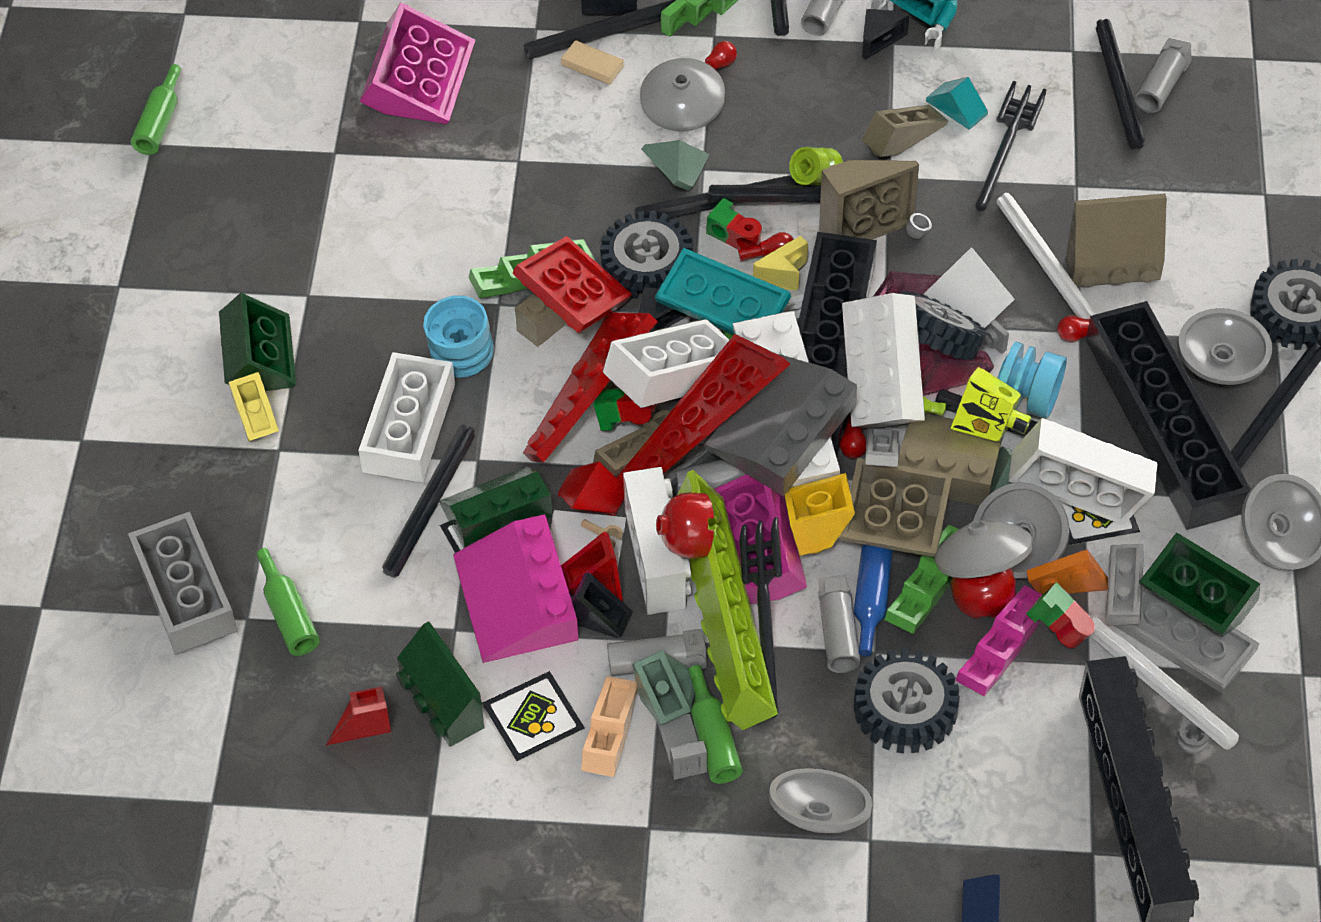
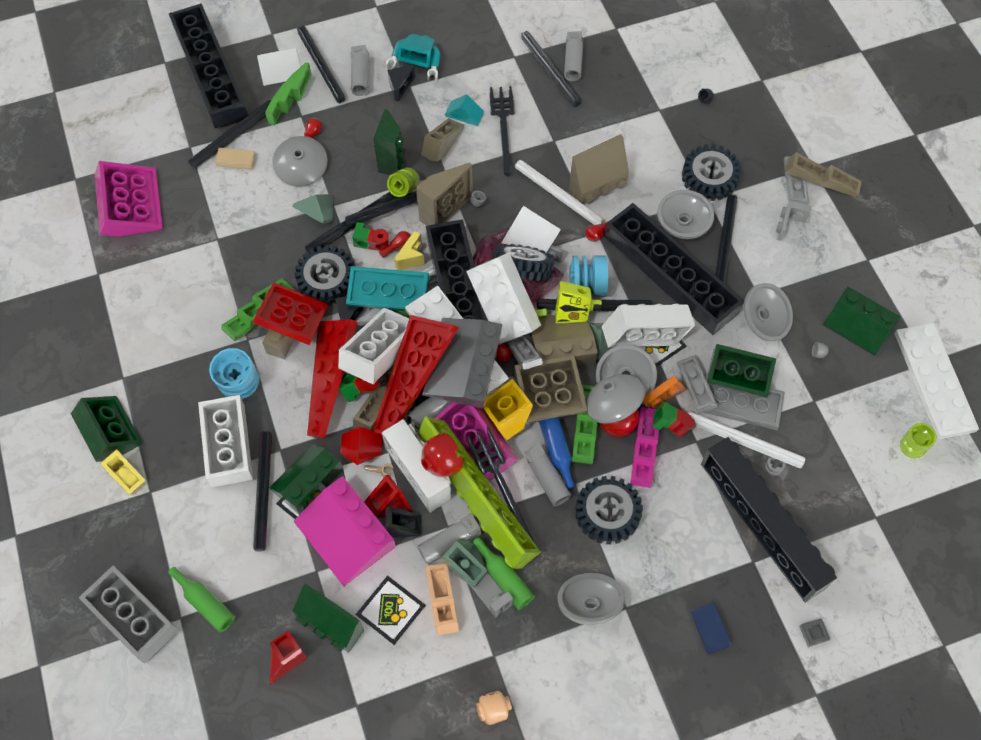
camera: 25 degrees left, 10 degrees up
none -> dark green slope [373,109,406,175]
none -> light nougat head [476,691,512,725]

